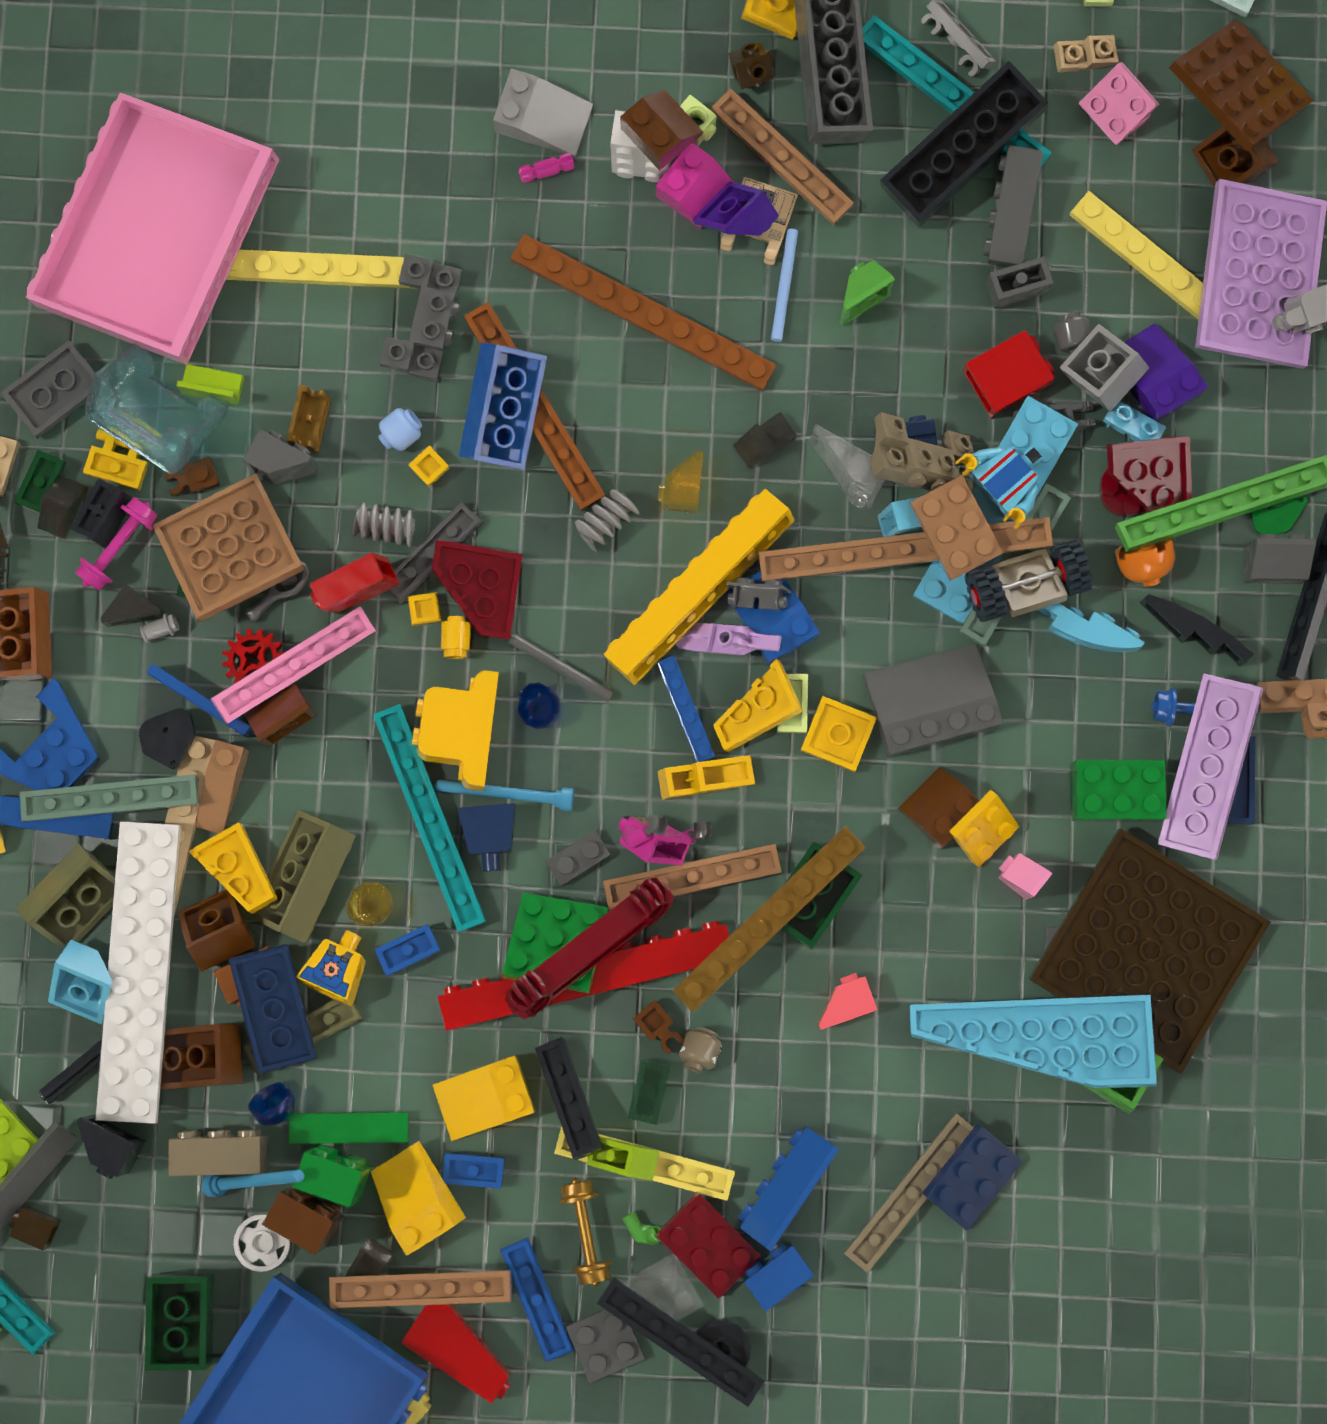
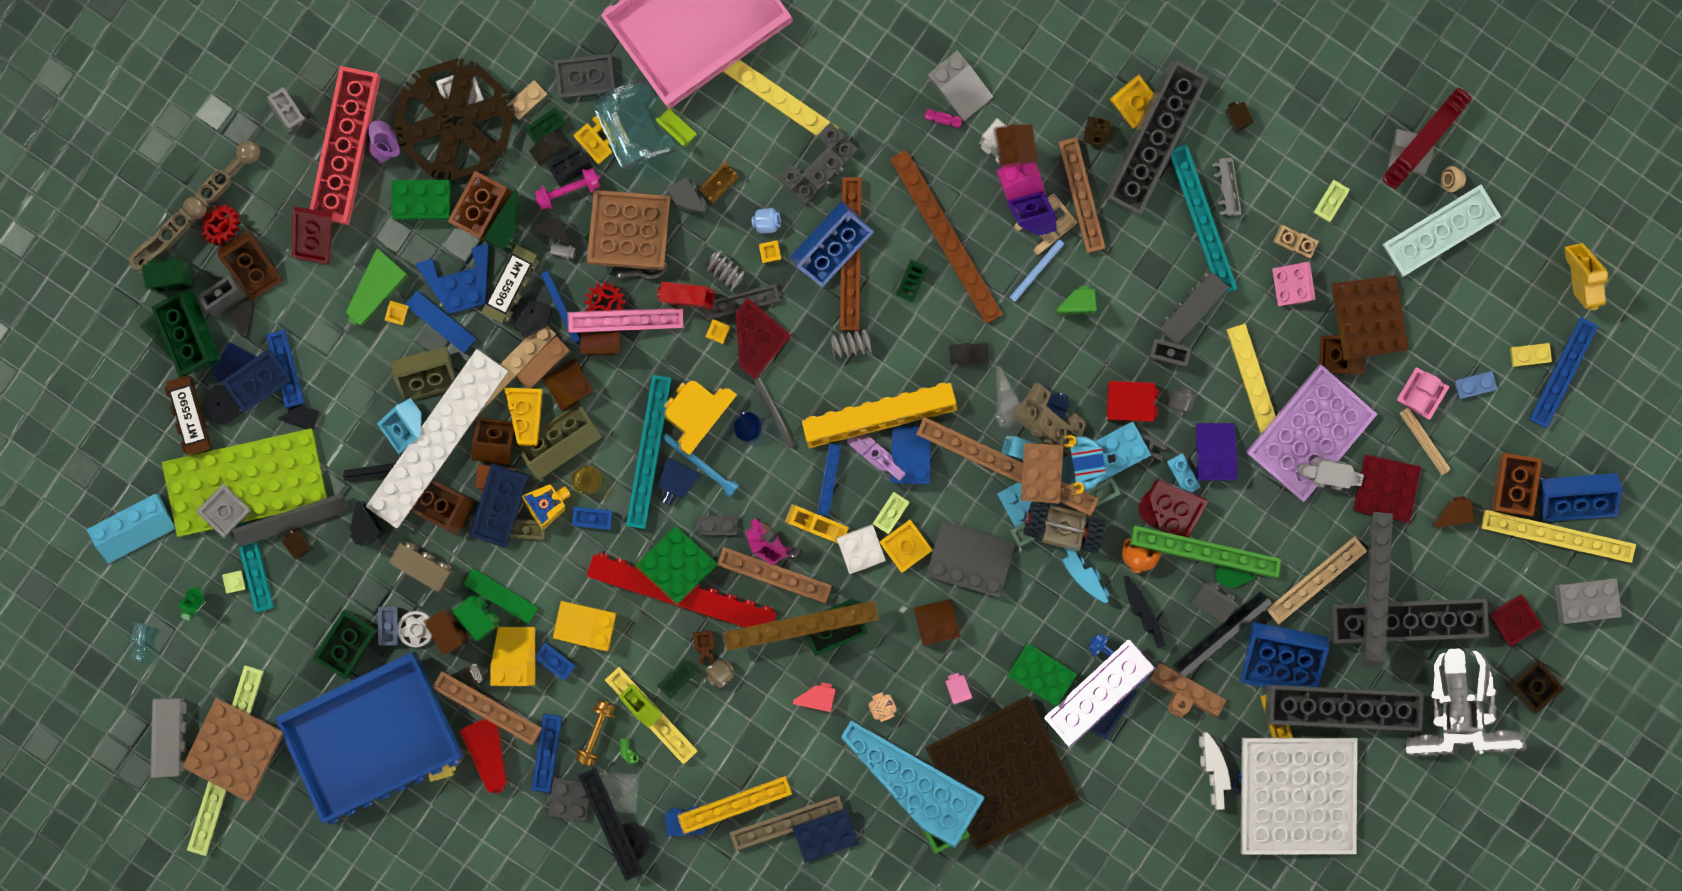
camera: 30 degrees right, 5 degrees up
sand green plate [19,774,199,822] -> none
reddish brown plate [164,456,220,496] -> none
dark azure piece [202,1170,304,1197] -> none
clear blue hair [248,1082,296,1126] -> none
yellow brick [441,616,471,659] -> none
dark red arm [505,877,674,1020] -> none
black plate [535,1037,603,1160] -> none
dark red plate [655,1192,761,1299] -> none
clear yellow slope [658,451,704,513] -> none
yellowish green brick [680,95,717,146] -> none
yellow wing [713,658,803,752] -> none
dark grey hinge [727,578,791,611] -> none
blue slope [738,1126,839,1251] -> none
black brick [880,61,1048,228] -> none
yellow plate [949,790,1020,868] -> none
light grey brick [1060,324,1149,412] -> none
none -> sand blue plate [378,607,398,645]
none -> brick [481,245,539,325]
none -> dark green slope [484,189,521,254]
none -> reddish brown slope [542,359,595,411]
none -> yellow tile [677,776,792,834]
none -> white plate [836,524,886,574]
none -> light nougat head [868,692,897,722]
none -> dark green slope [895,260,928,303]

